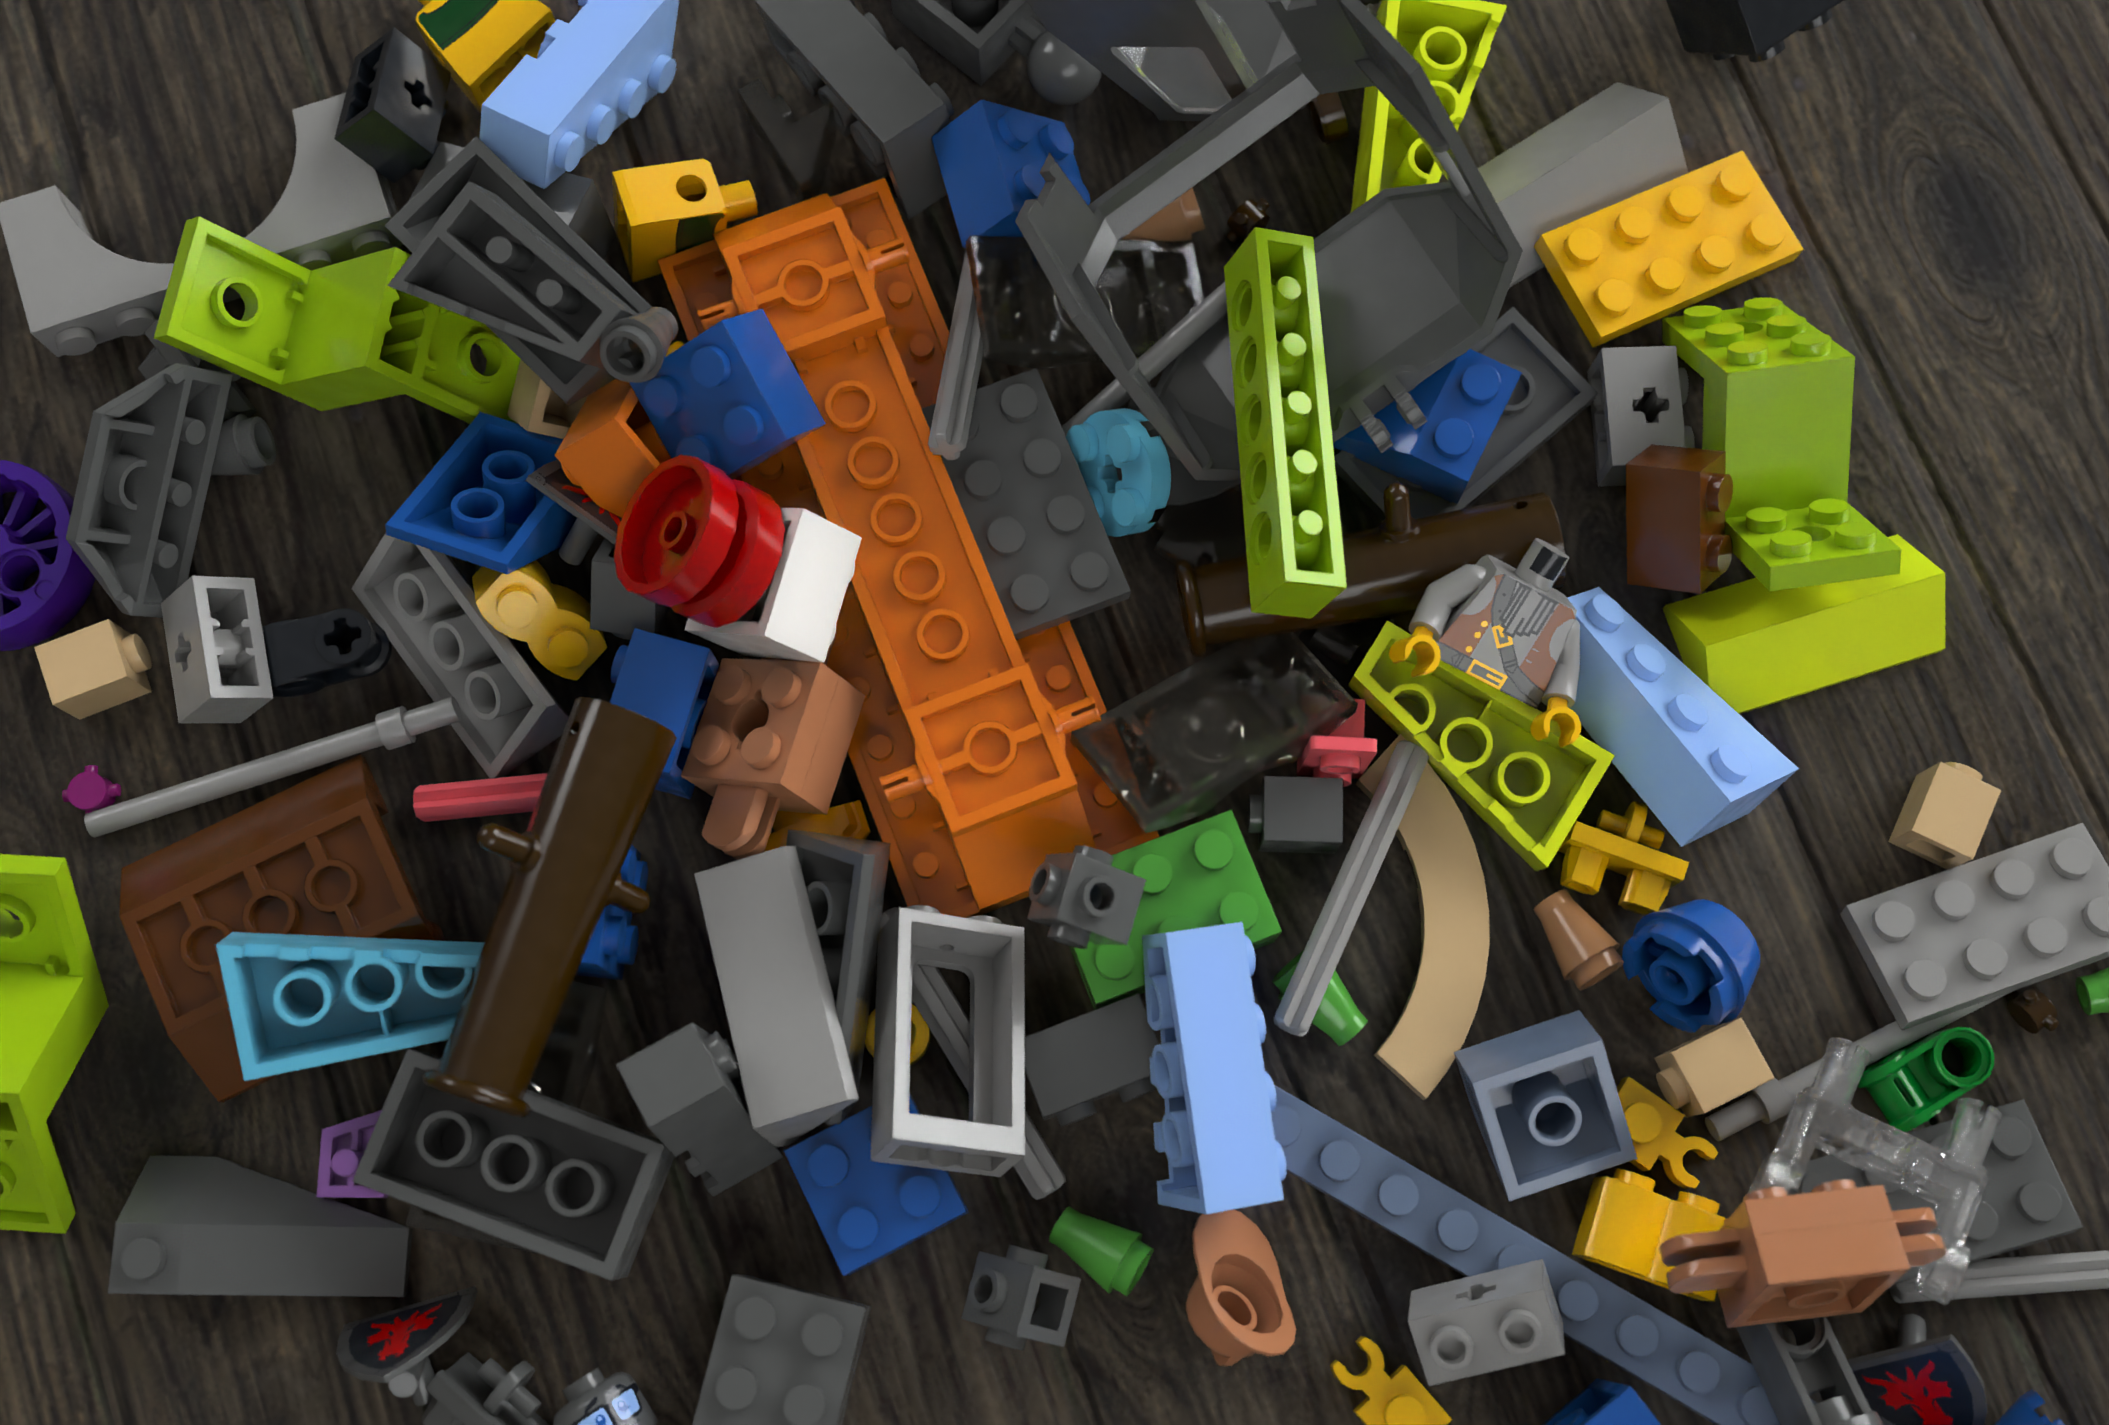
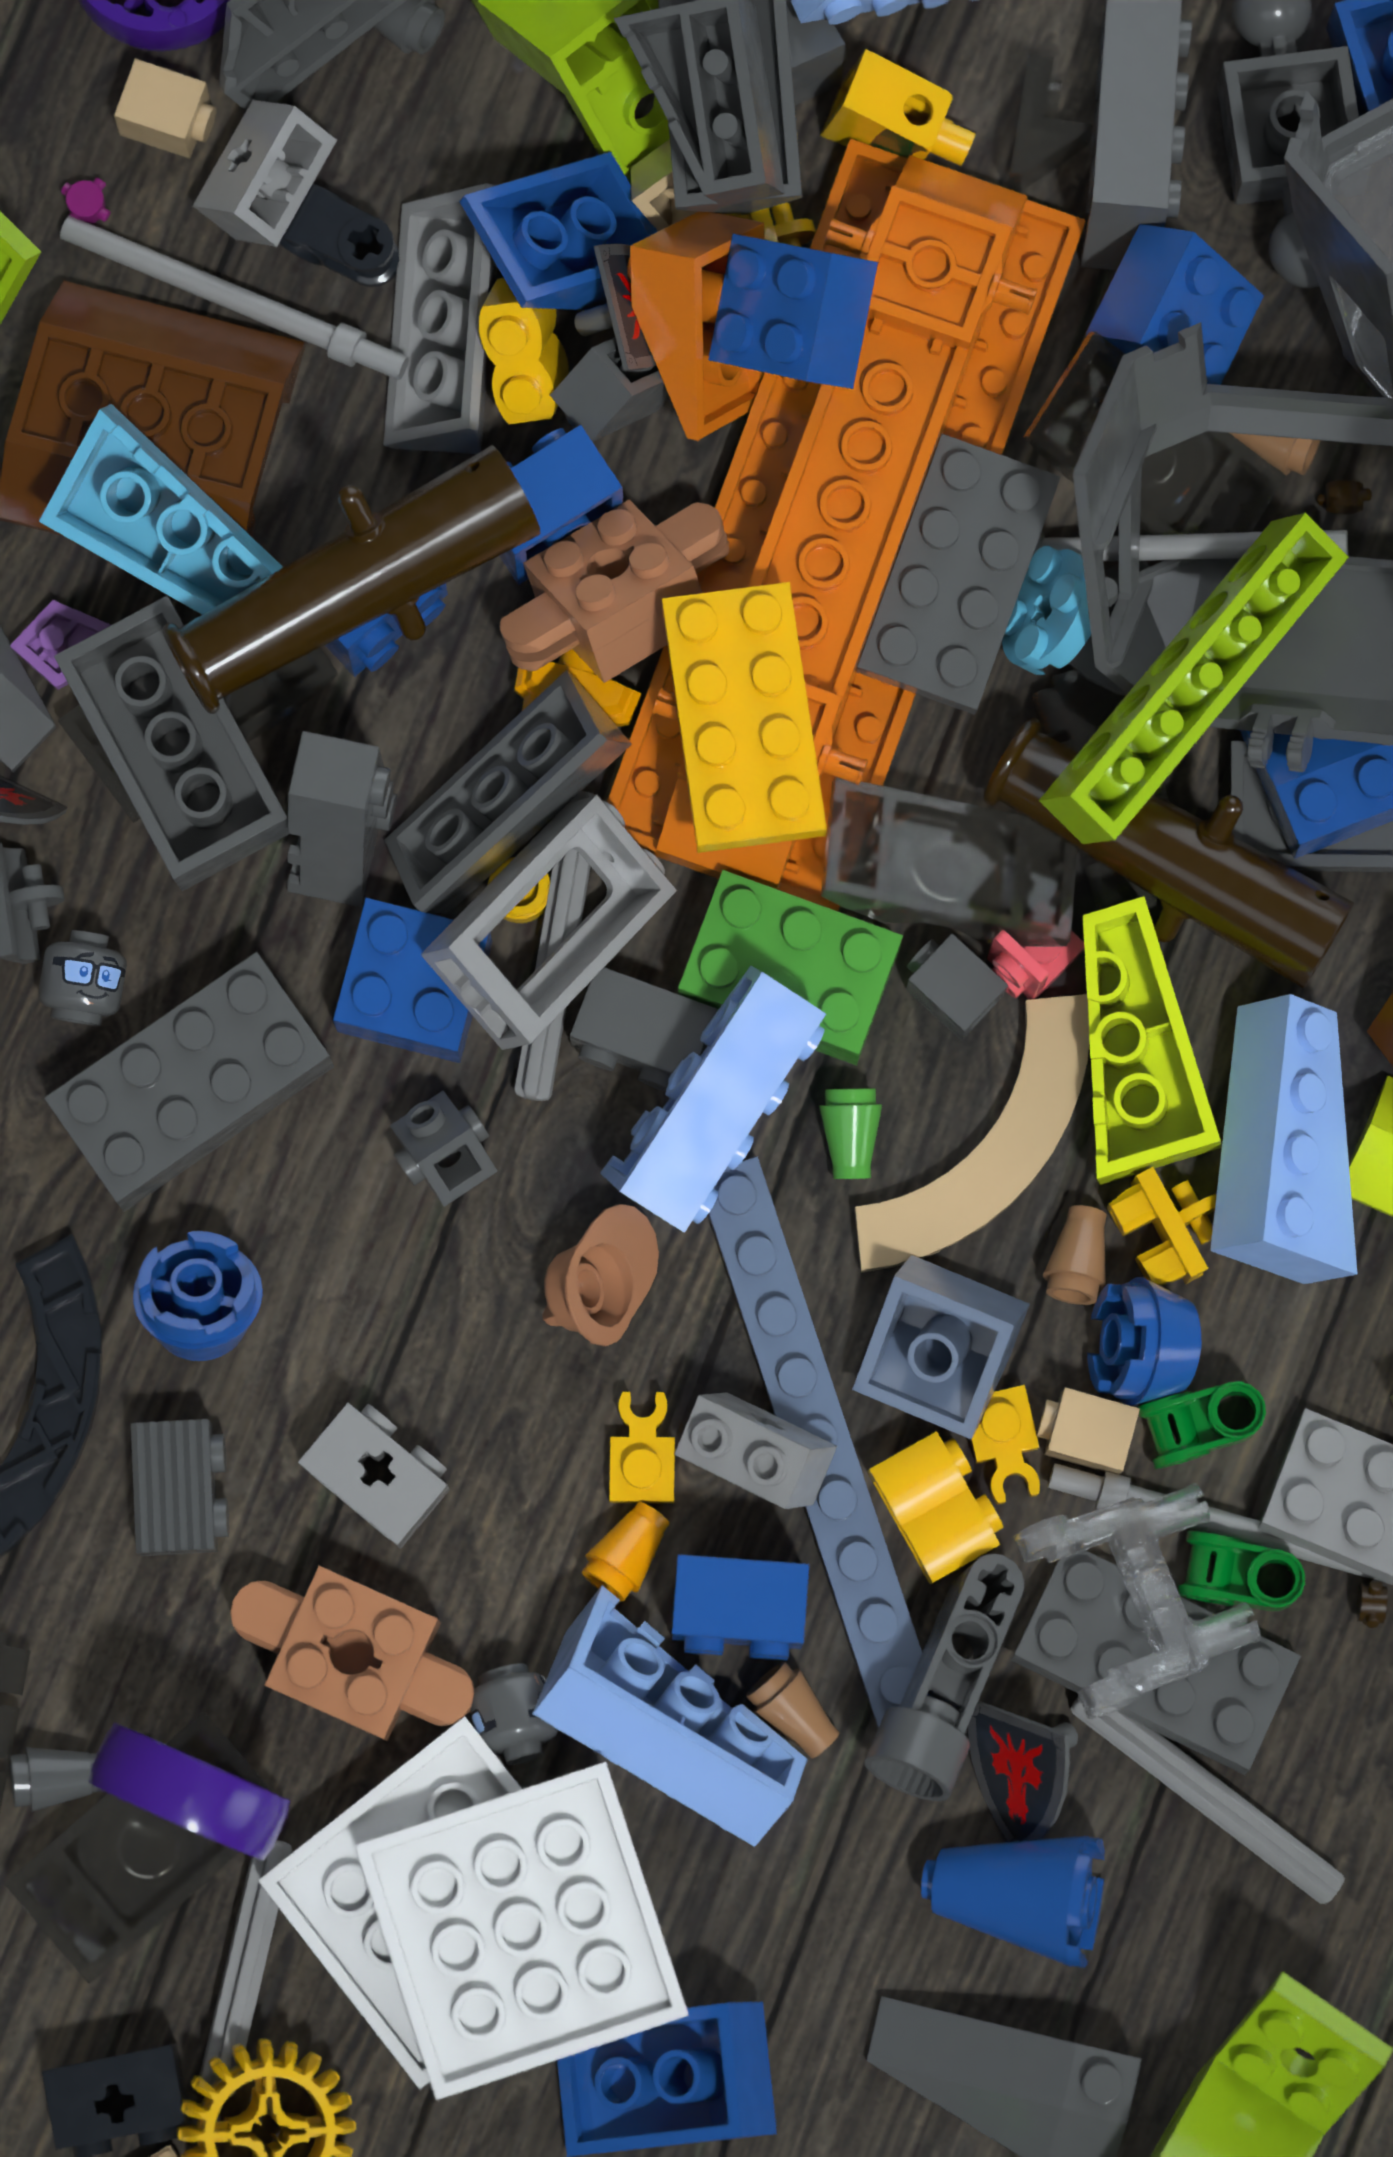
camera: 40 degrees right, 5 degrees up
coral axle [413,773,548,822] -> none
dark grey cone [600,307,678,383] -> none
red wheel [614,455,785,628] -> none
white brick [685,508,862,663] -> none
light grey slope [694,846,859,1147] -> none
light grey axle [928,248,1001,460] -> none
dark grey brick [1027,845,1146,949] -> none
bright green cone [1049,1206,1153,1296] -> none
light grey axle [1274,740,1429,1037] -> none
torso [1389,538,1581,748] -> none
nougat brick [1659,1179,1947,1328] -> none
none -> yellow plate [662,582,827,853]
none -> green piece [1137,1381,1266,1470]

